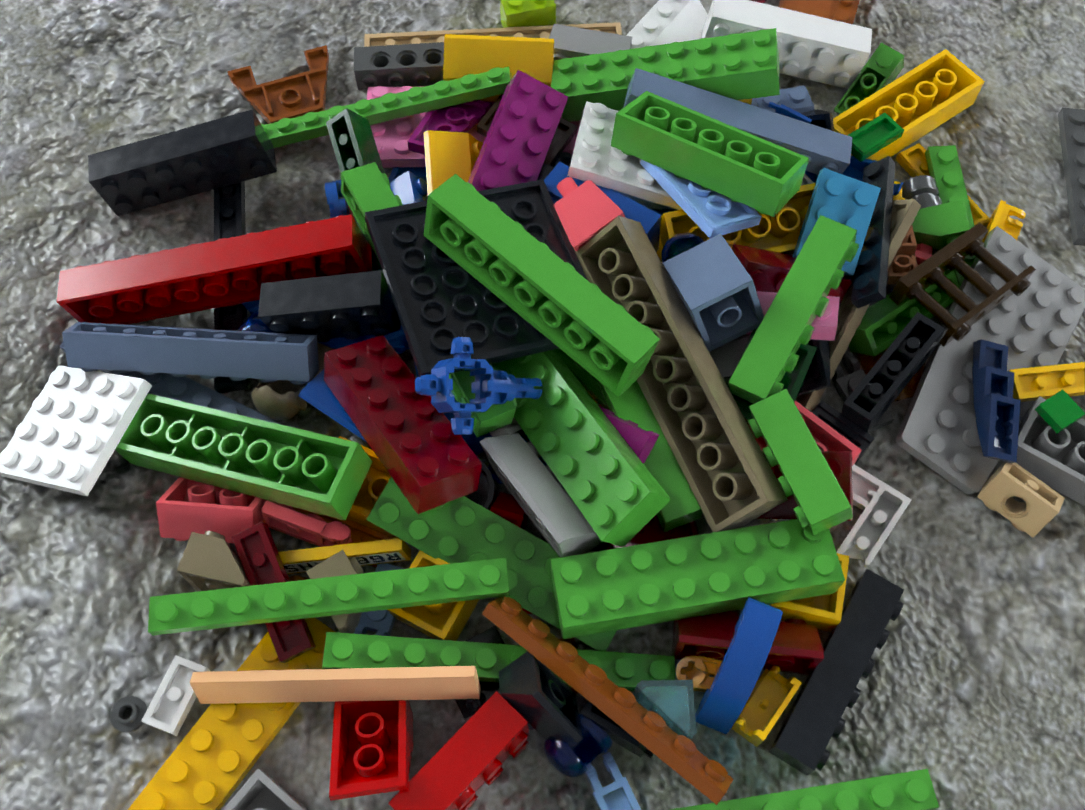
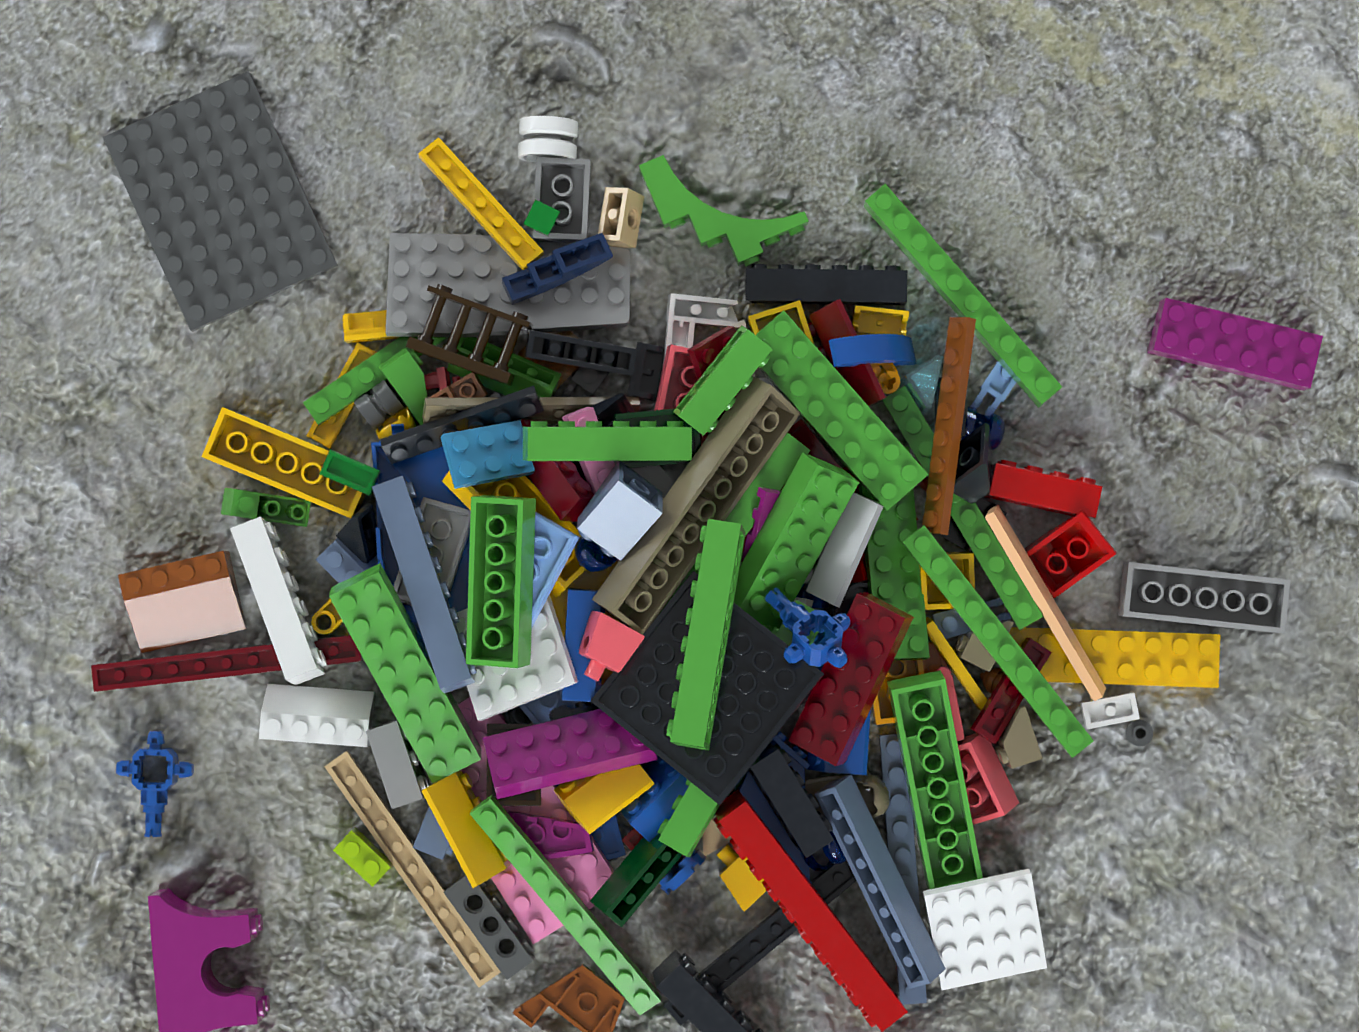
camera: 125 degrees left, 25 degrees up
none -> bright green arch [639,155,809,267]

